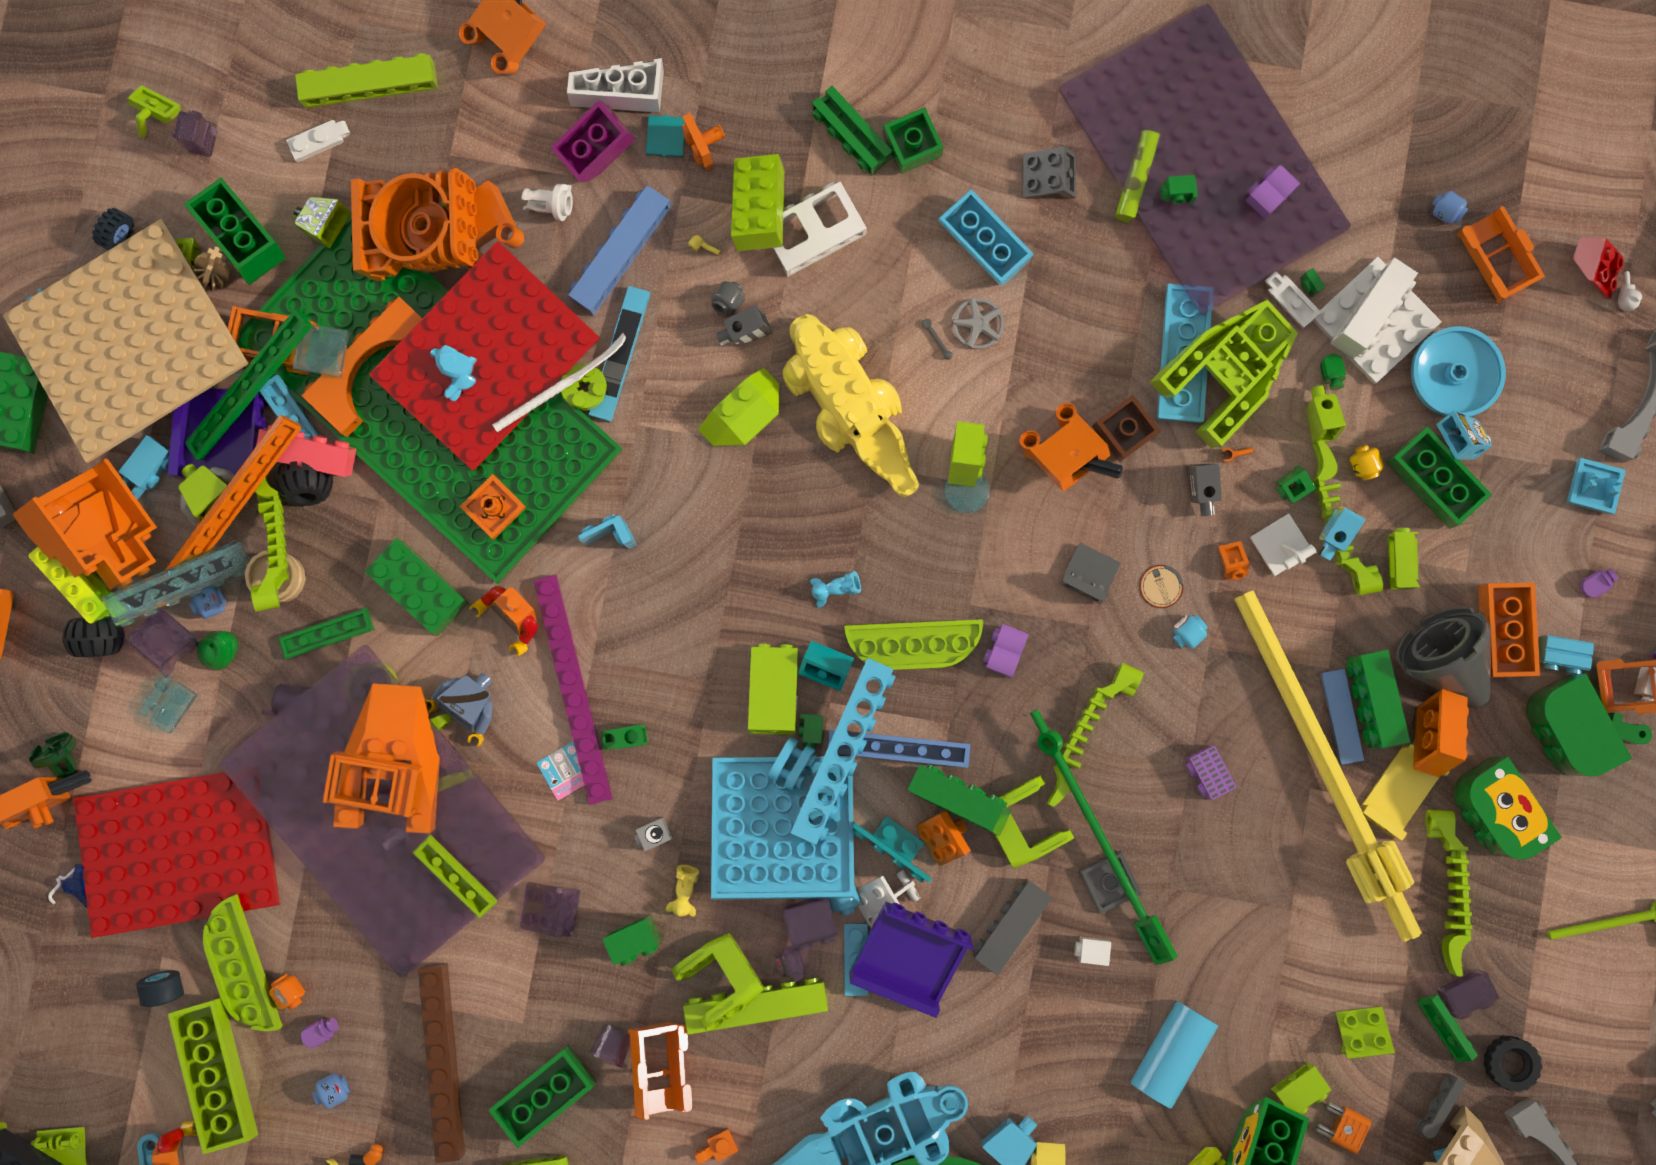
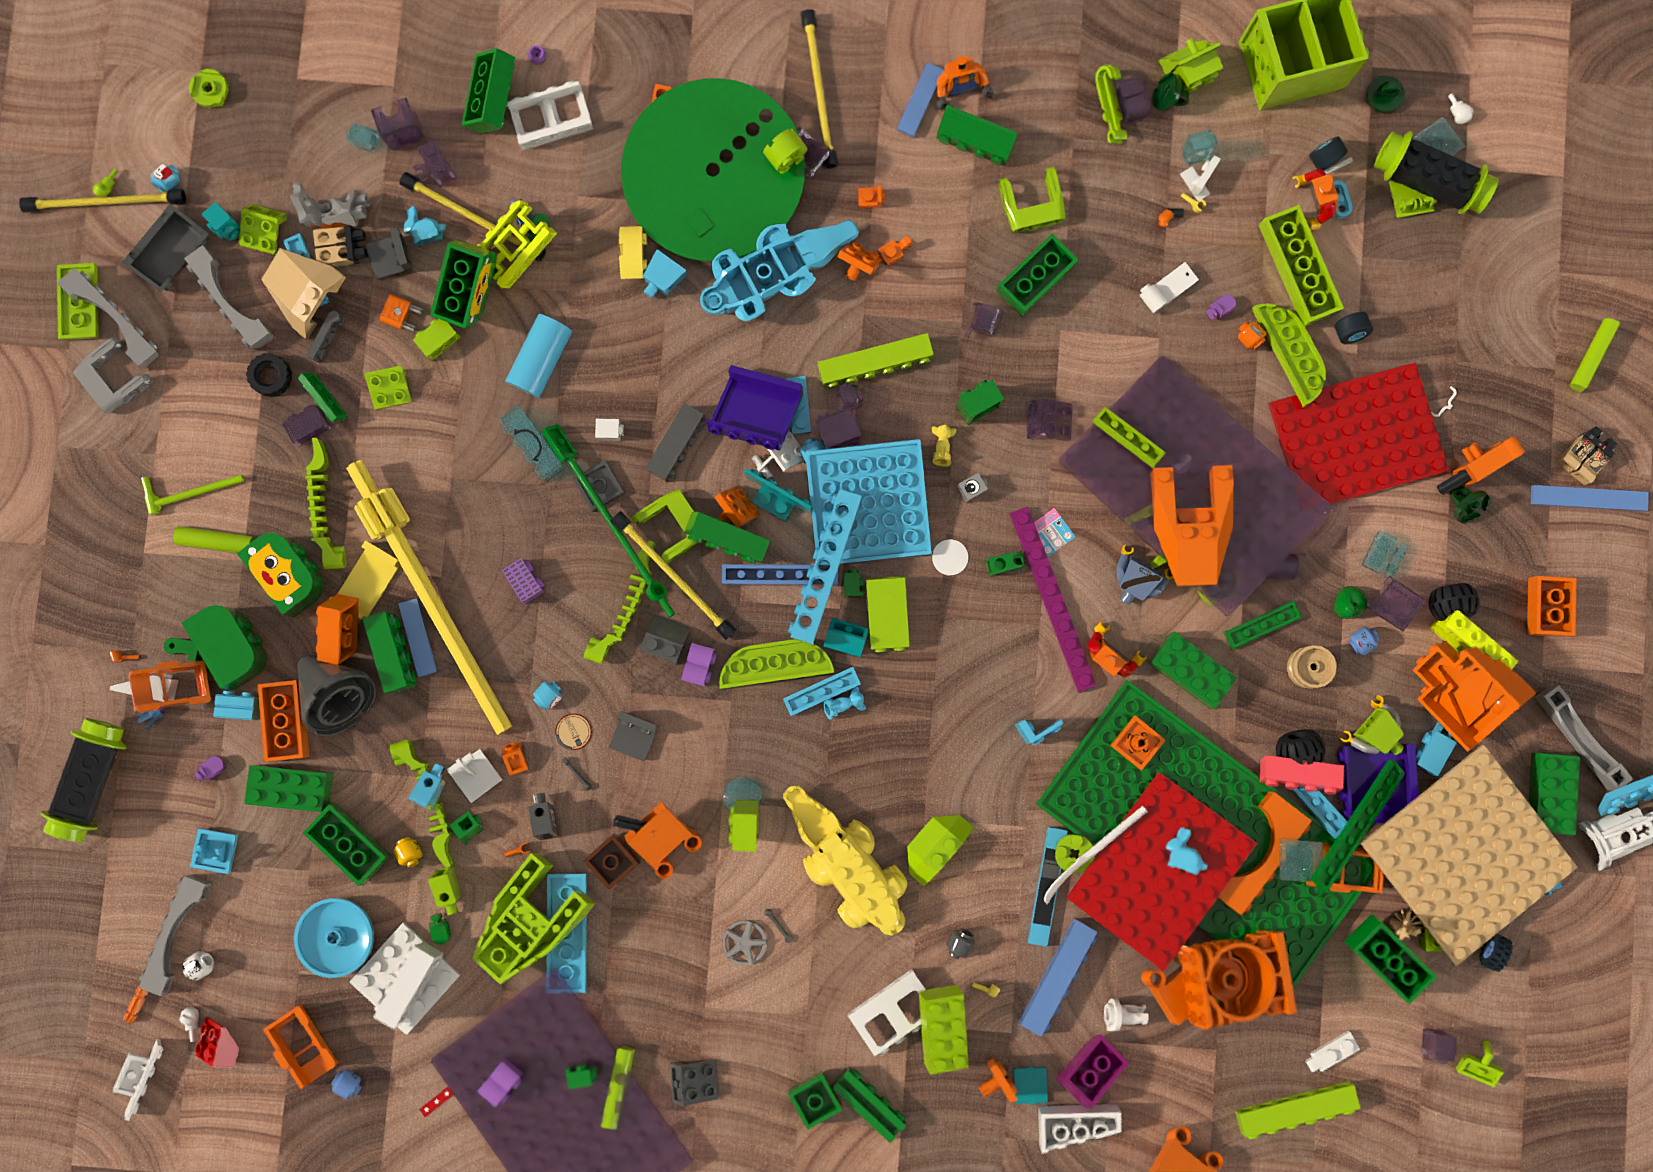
camera: 175 degrees right, 0 degrees up
clear blue animal [62,864,87,908] -> none
clear light blue brick [101,540,249,627] -> none
orange plate [146,414,302,608] -> none
lime piece [250,474,289,612] -> none
lime torso [293,197,351,248] -> none
medium blue head [312,1073,351,1109] -> none
orange piece [323,751,423,818] -> none
reddish brown brick [418,963,465,1163] -> none
orange piece [628,1022,692,1120] -> none
lime connector [671,933,764,1031] -> none
dark grey torso [716,304,773,346] -> none
medium azure brick [768,737,817,791] -> none
medium azure brick [937,189,1034,286] -> none
white hinge [1265,271,1321,329] -> none
green plate [1300,268,1325,297] -> none
lime window [1388,528,1420,590] -> none
medium azure torso [1436,410,1492,460] -> none
none -> lime brick [173,526,255,553]
none -> white head [183,951,214,981]
none -> green brick [244,765,333,812]
none -> red sticker [419,1086,454,1117]
none -> clear light blue brick [500,405,566,482]
none -> dark grey hinge [562,757,591,790]
none -> light yellow hose [610,511,737,640]
none -> dark grey slope [640,616,691,664]
none -> medium azure plate [783,667,861,716]
none -> orange plate [837,241,883,281]
none -> white sticker [932,539,968,575]
none -> white door [1140,262,1199,314]

